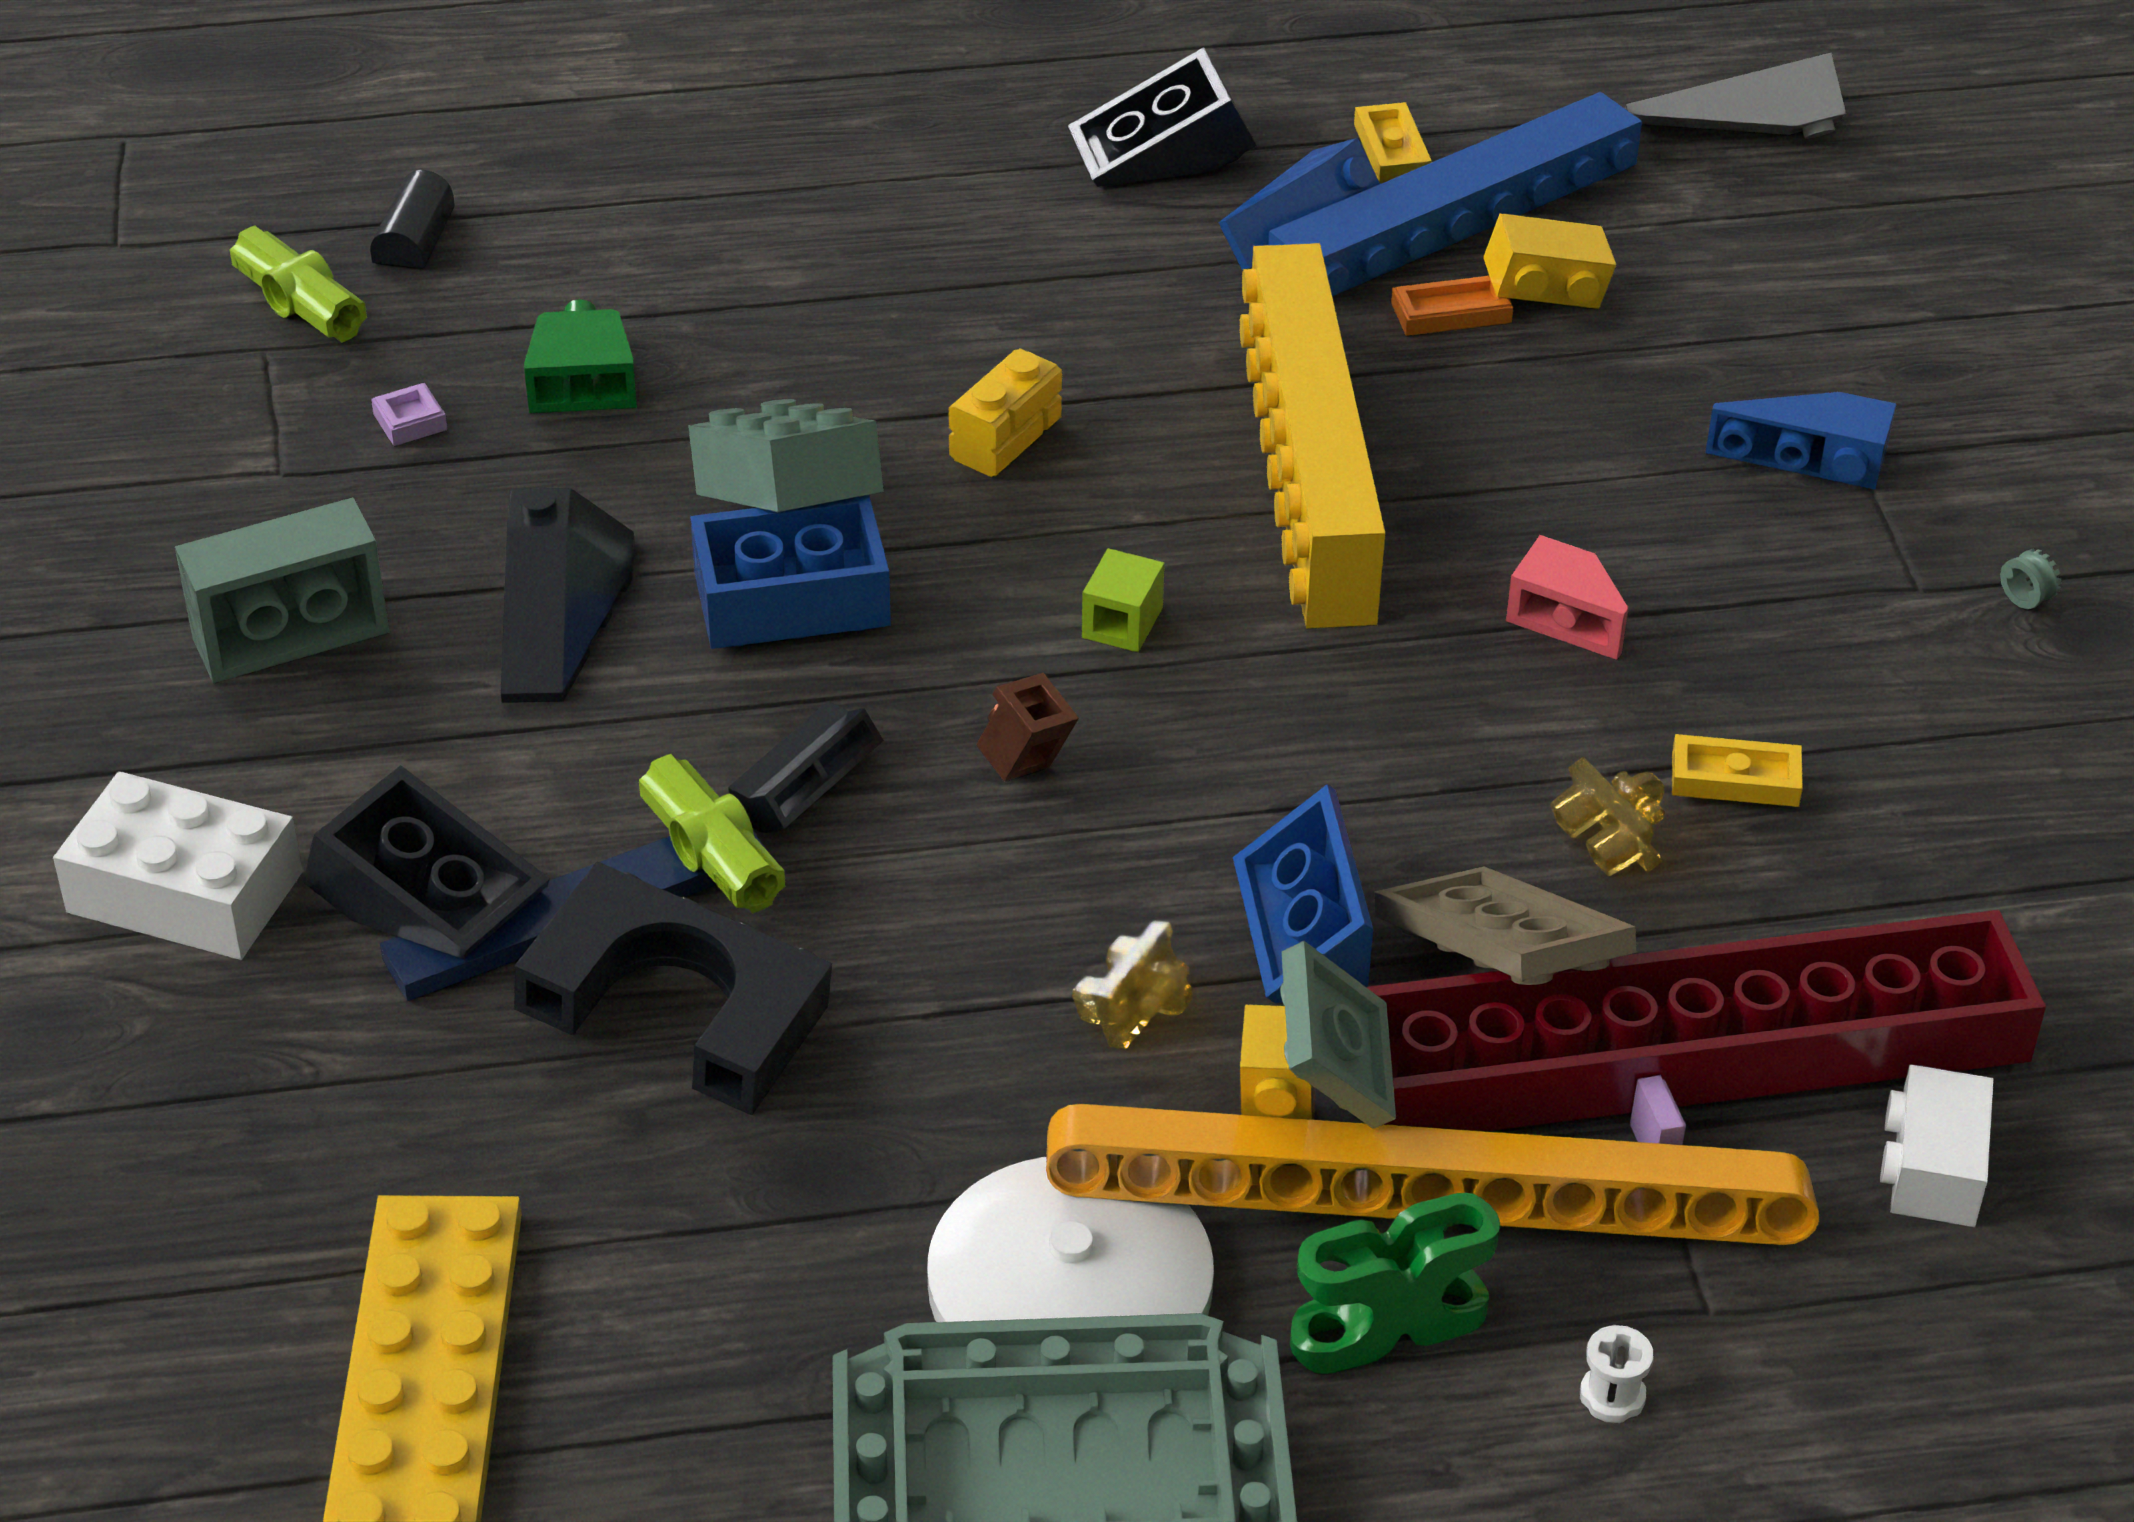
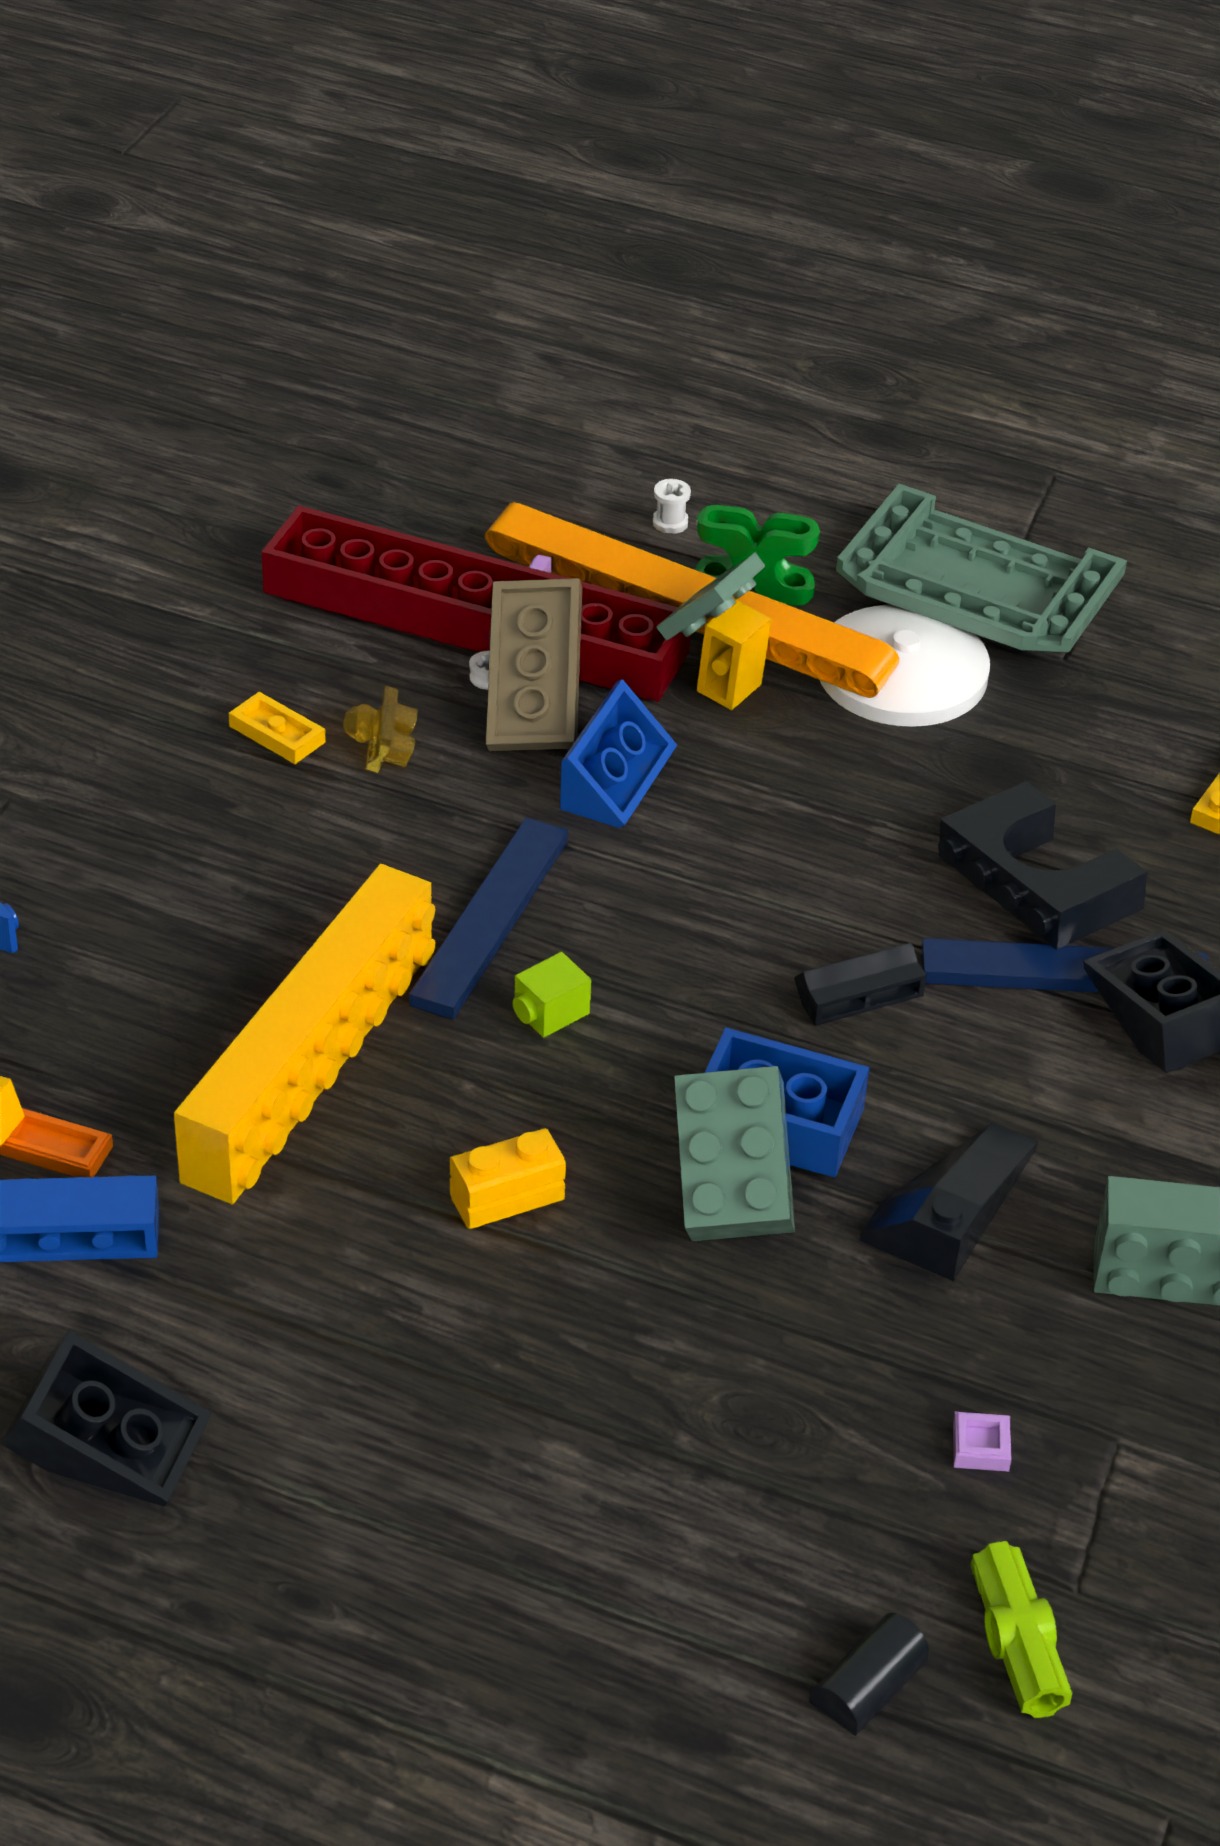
camera: 150 degrees left, 0 degrees up
green torso [524,299,637,413] -> none
lime piece [639,754,785,914] -> none
copper brick [976,672,1079,782] -> none
clear yellow hips [1072,920,1193,1049] -> none
blue slope [1218,138,1380,270] -> none
coral slope [1506,535,1628,660] -> none
white brick [1880,1064,1993,1227] -> none
none -> dark blue tile [409,817,568,1020]

